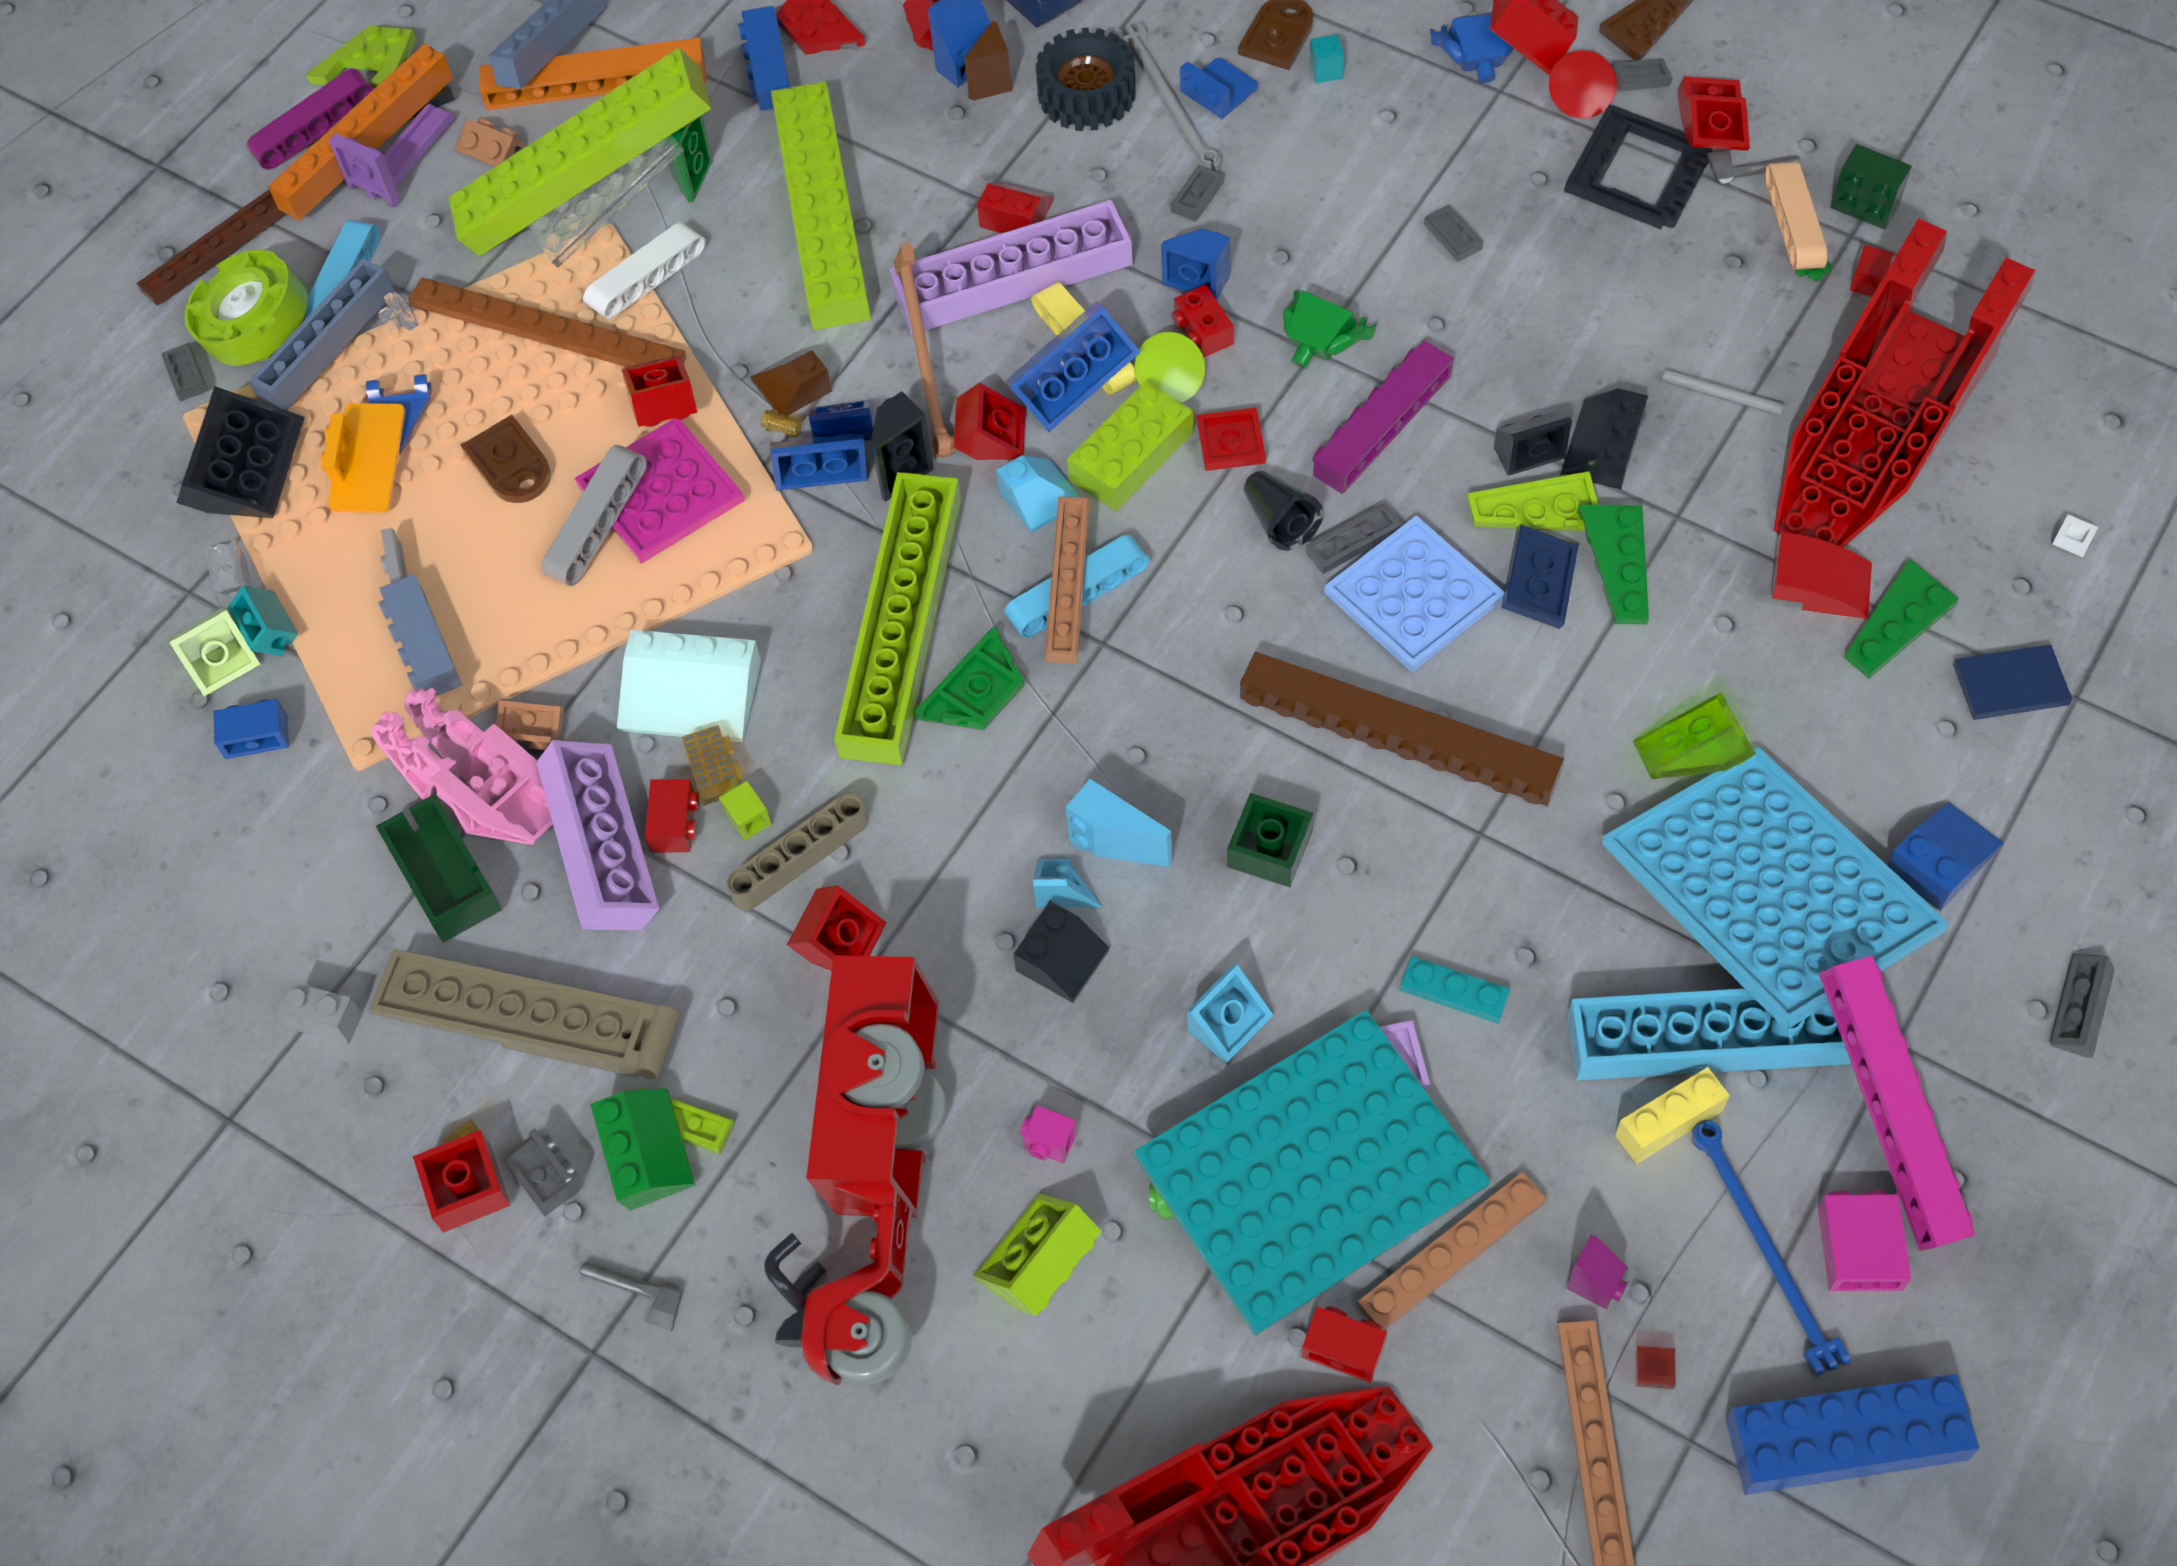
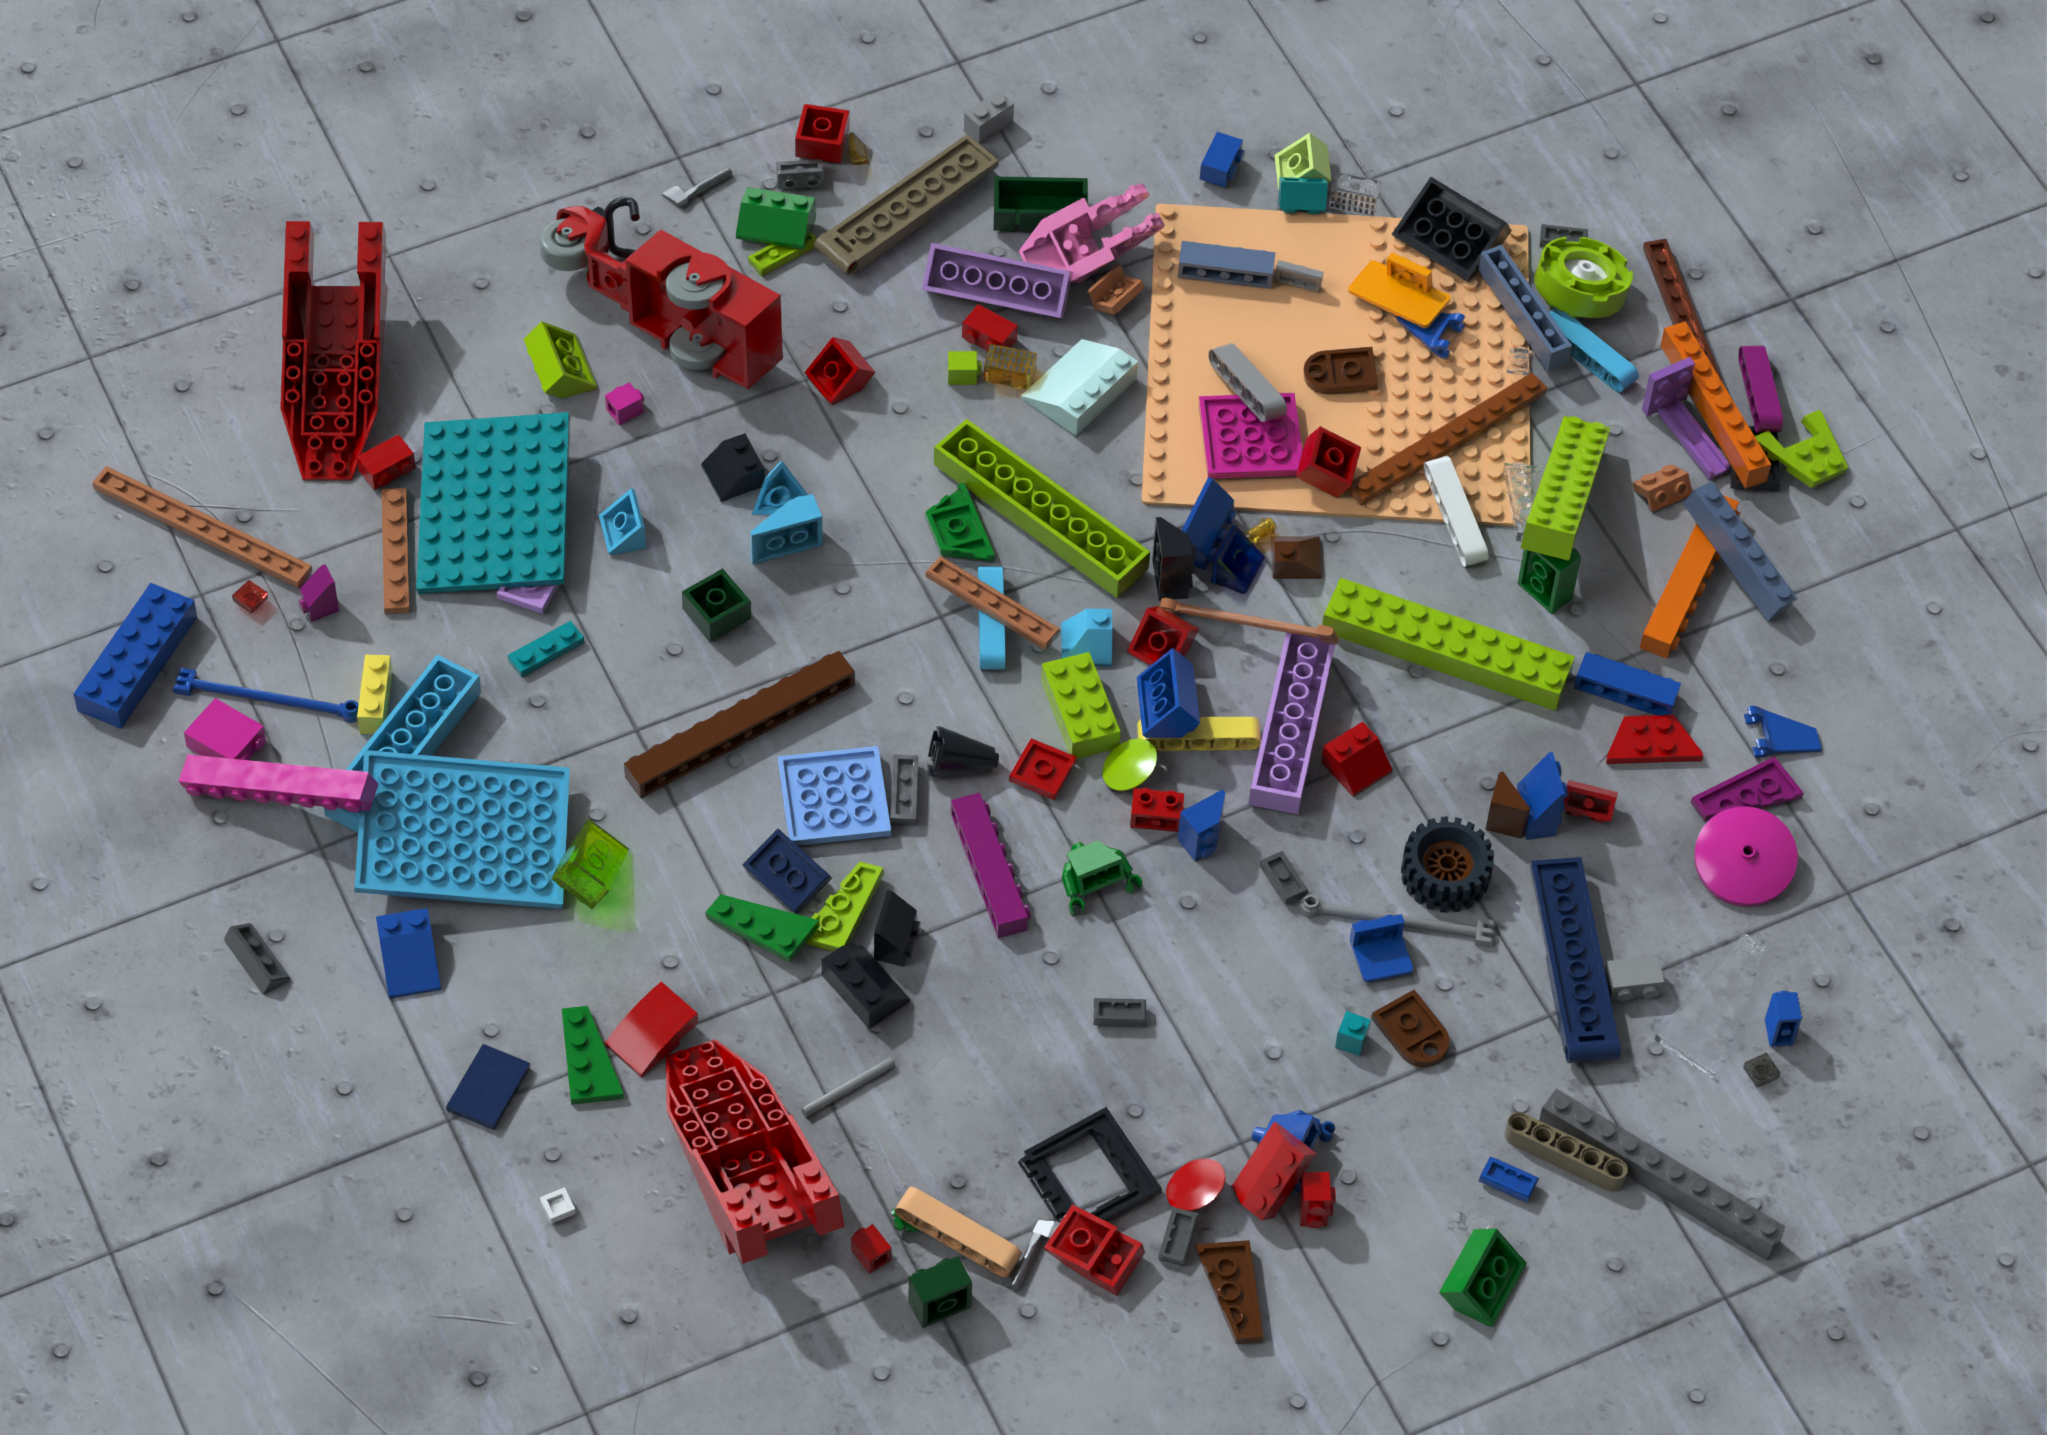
camera: 115 degrees right, 5 degrees down
dark tan beam [727,792,868,910] -> none

